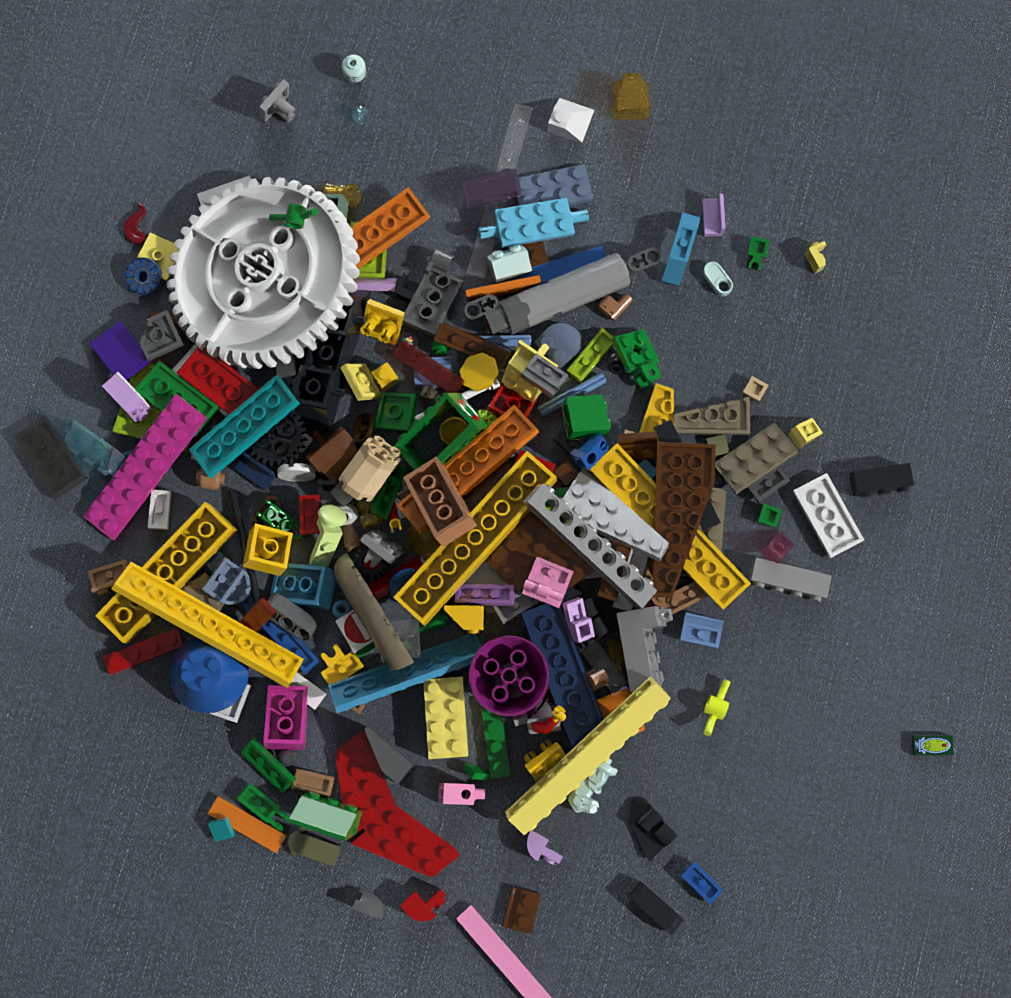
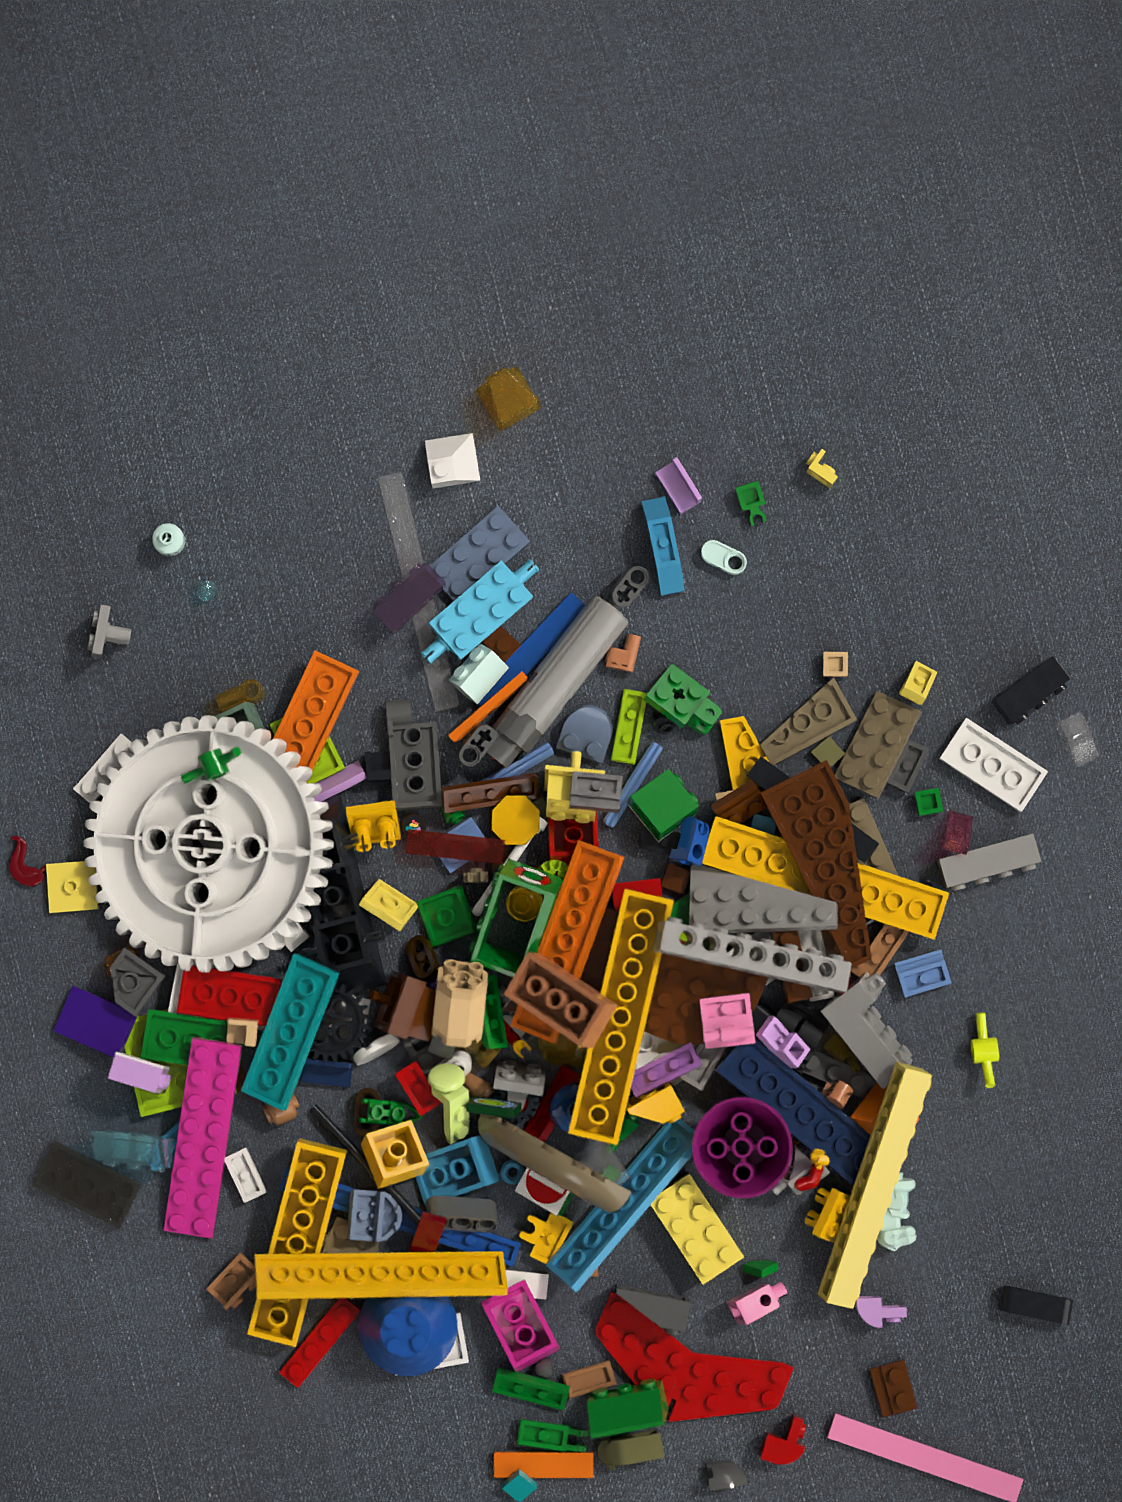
camera: 25 degrees left, 5 degrees up
tile [124,257,162,295] -> none
yellow brick [371,362,399,392] -> none
green plate [481,705,510,779] -> none
black panel [629,798,677,861] -> none
blue plate [680,861,723,905] -> none
none -> tan panel [227,1017,258,1046]
none -> dark green tile [466,1096,522,1119]
none -> clear arch [1055,711,1100,768]

